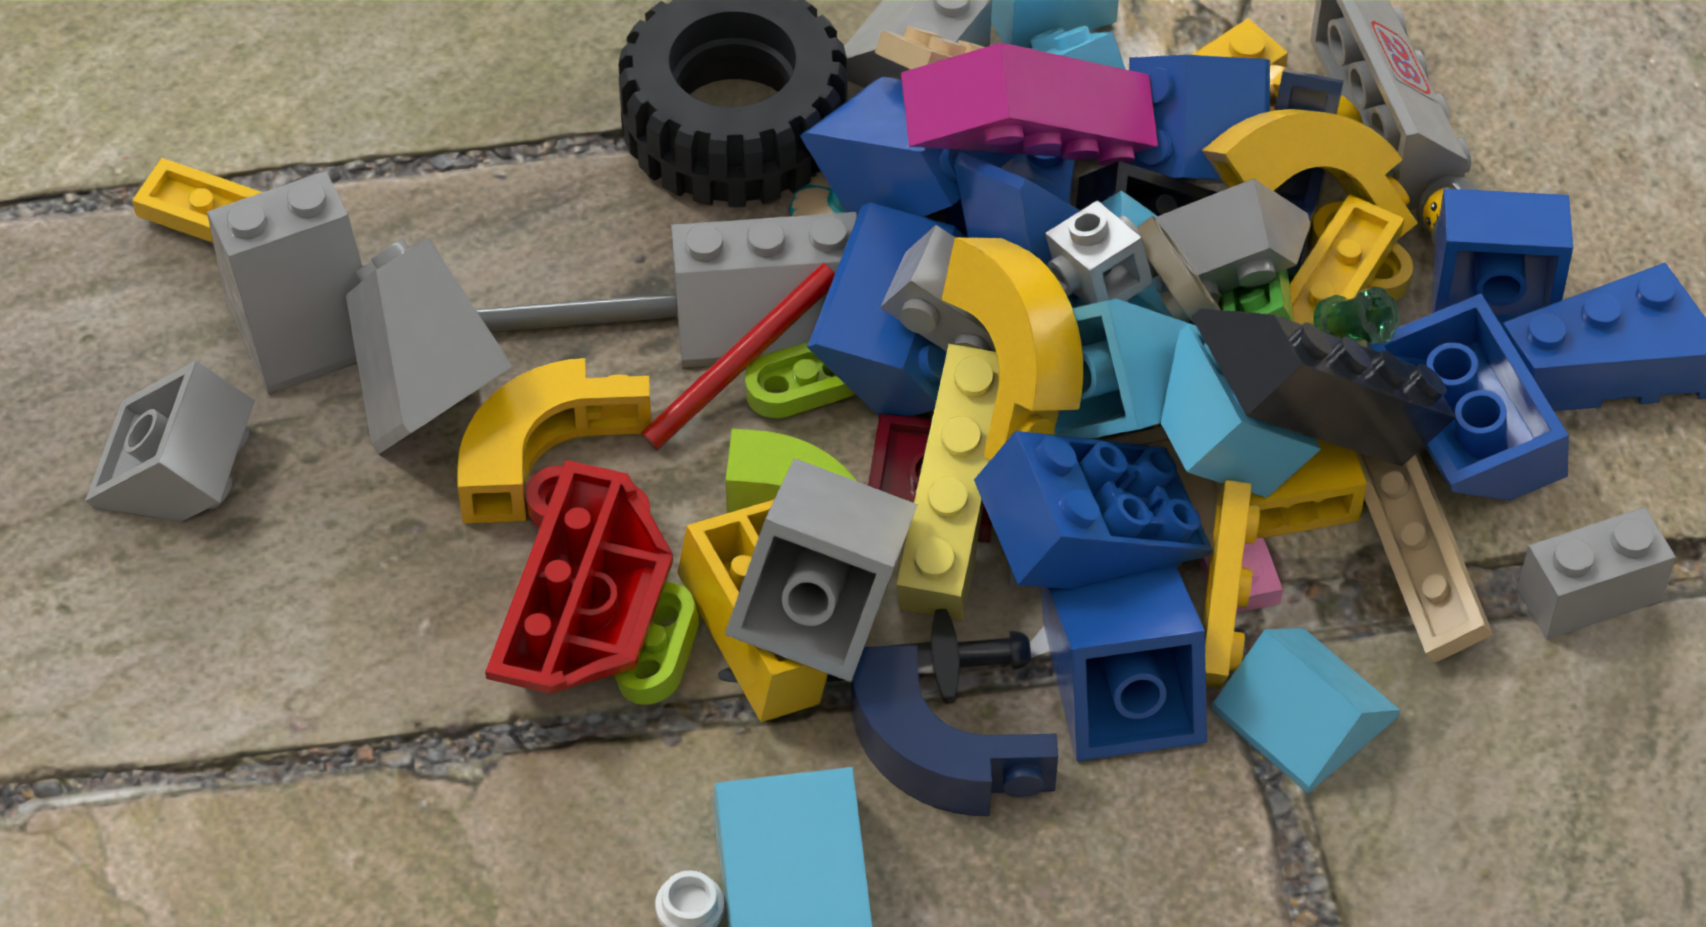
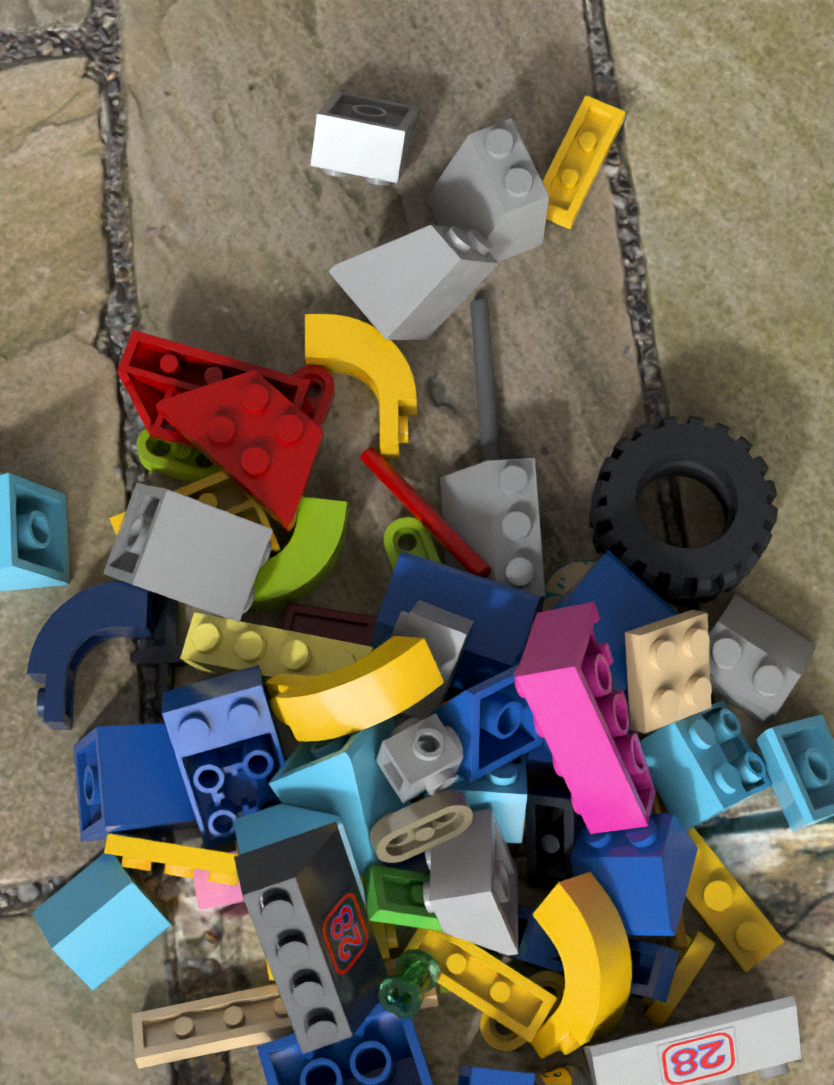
camera: 95 degrees right, 20 degrees up
none -> red wing [156,370,324,531]

